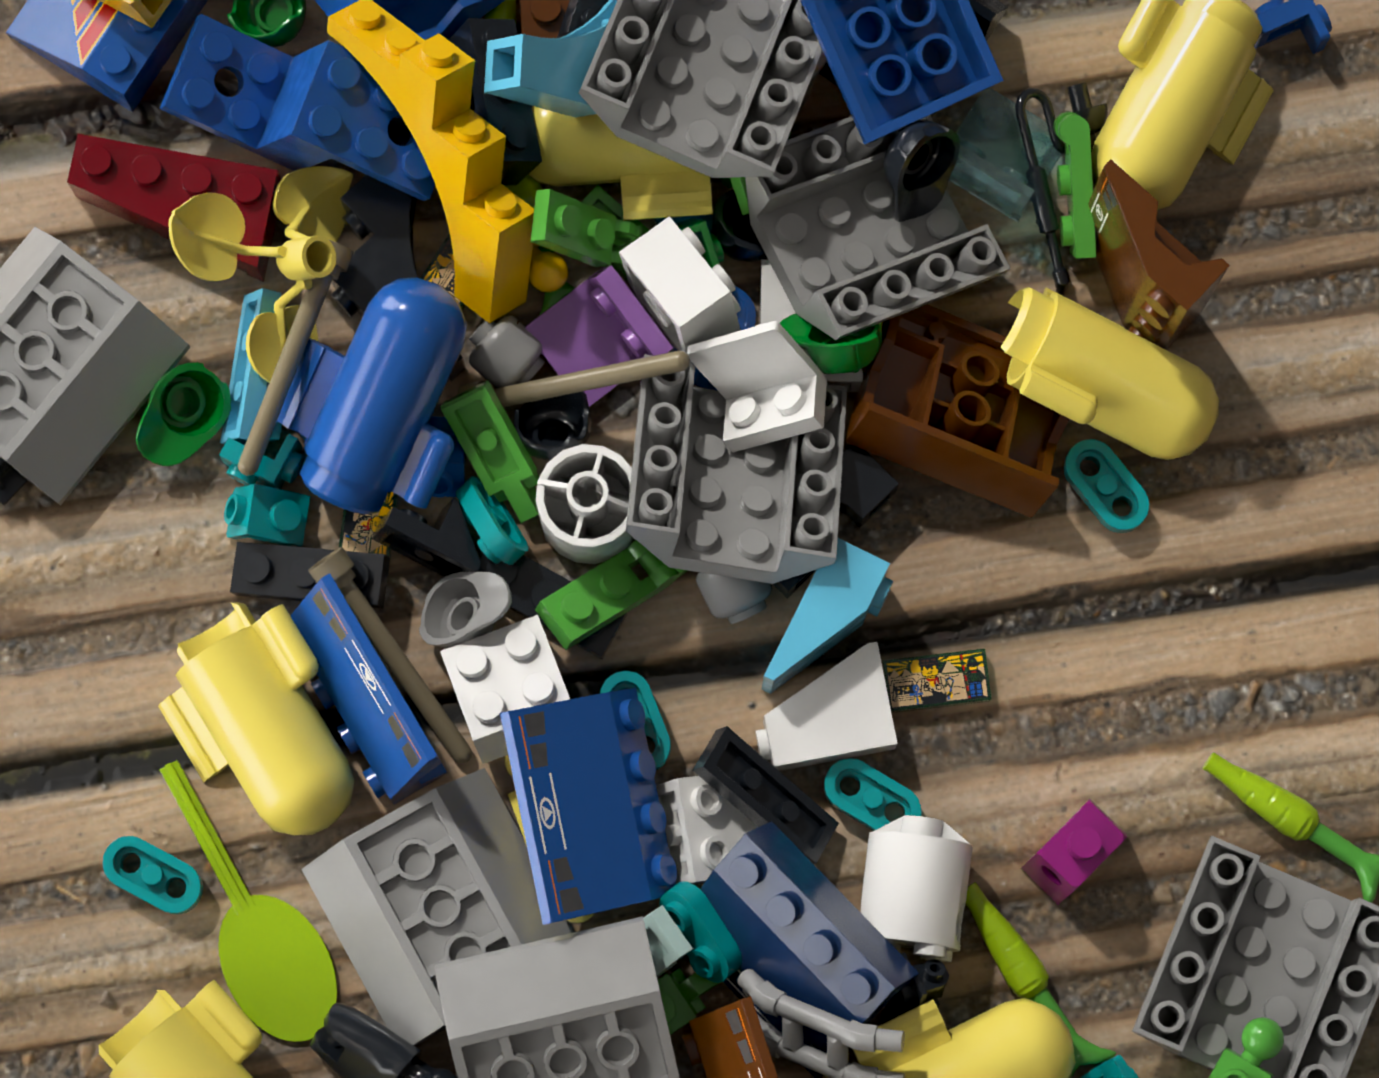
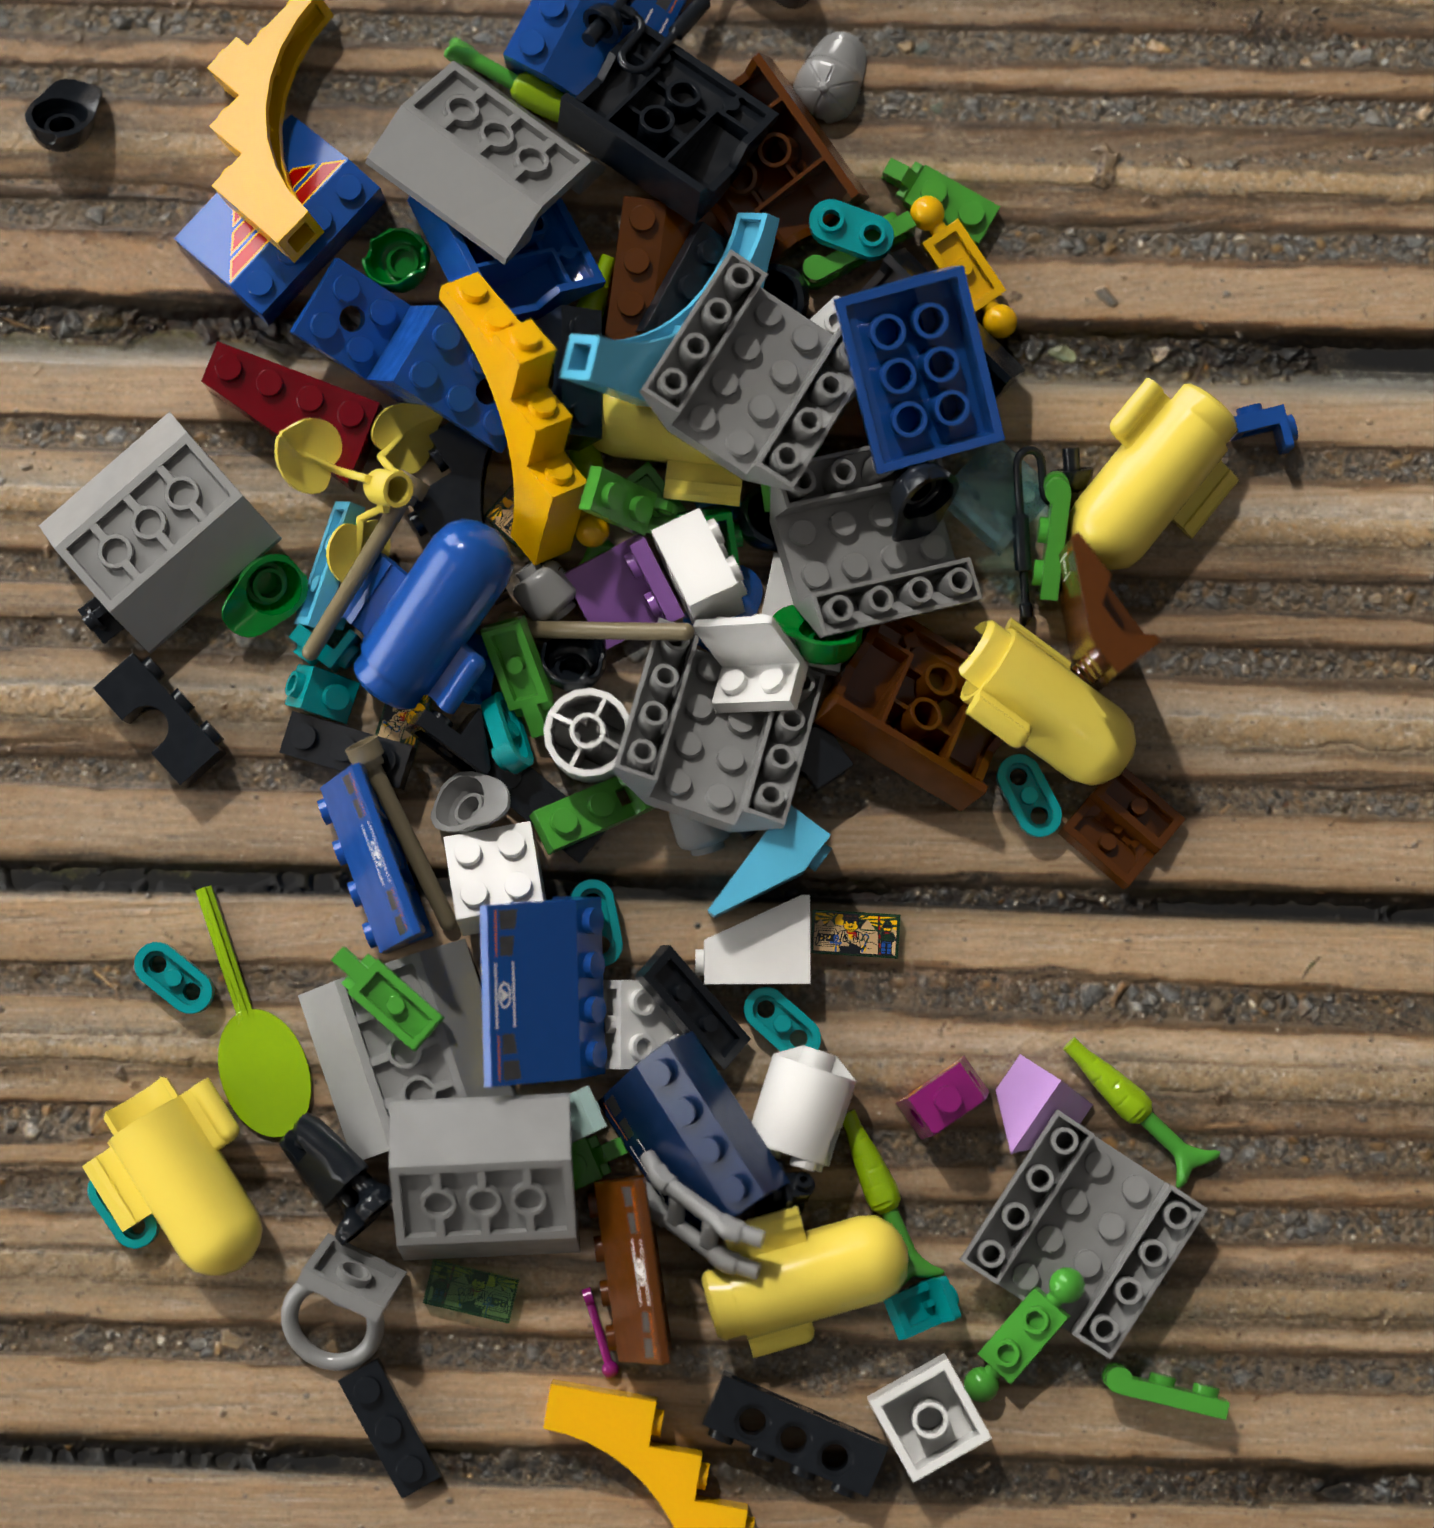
camera: 15 degrees right, 5 degrees up
light yellow piece [158,602,354,835] -> none
teal plate [659,881,742,983] -> none
none -> black arch [93,653,227,788]
none -> bright green hinge [331,946,445,1052]
none -> lavender slope [995,1054,1093,1154]
none -> reddish brown slope [1058,768,1186,890]

